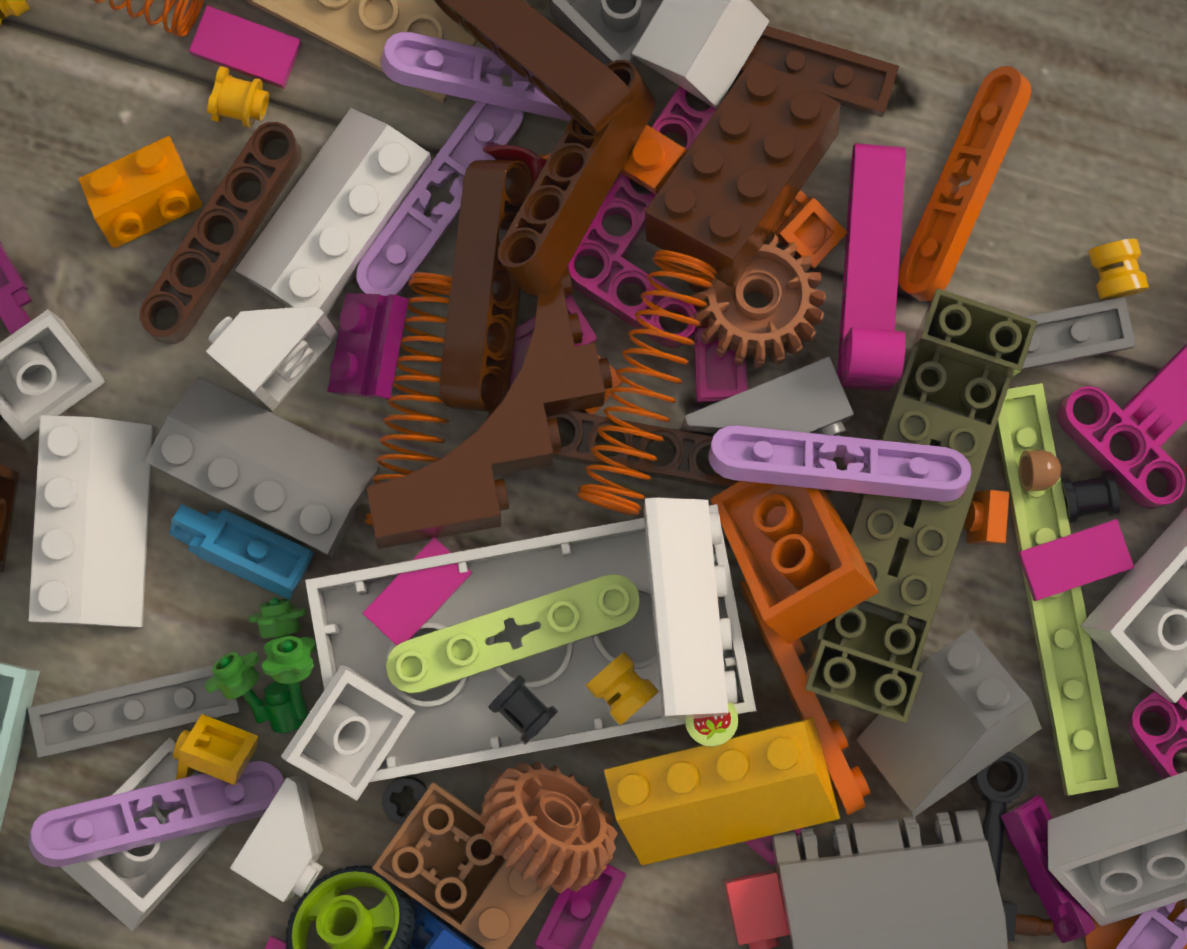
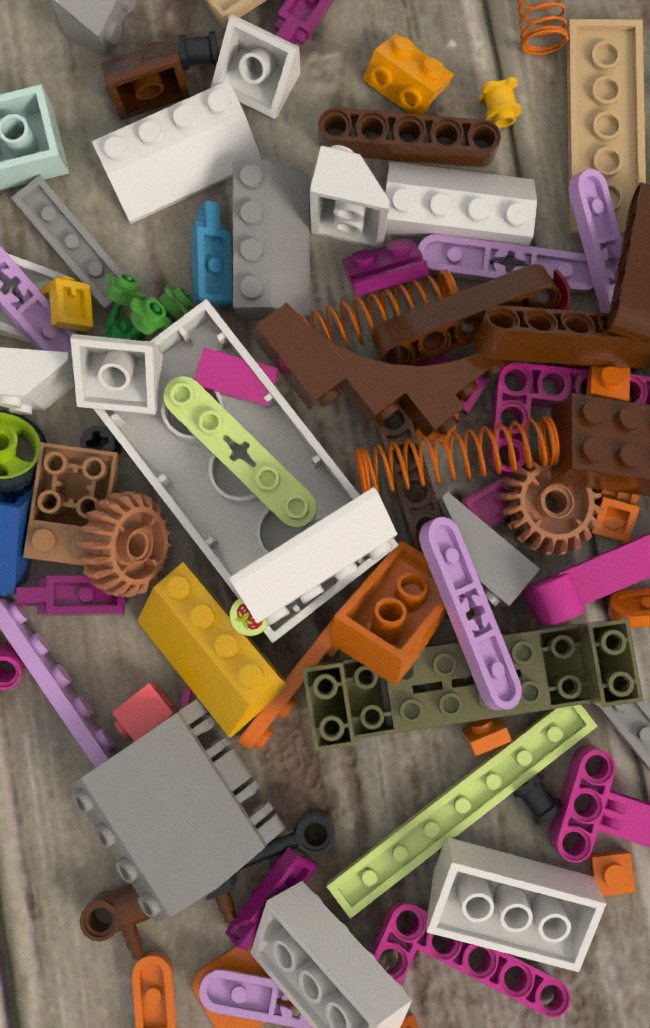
camera: 65 degrees right, 0 degrees up
dark pink tile [189,5,302,89] -> none
black bush [488,675,558,745] -> none
yellow wheel [585,651,659,726] -> none
light grey slope [856,629,1042,817] -> none
dark pink tile [1017,519,1134,601] -> none
medium nougat hinge [1019,450,1062,492] -> none

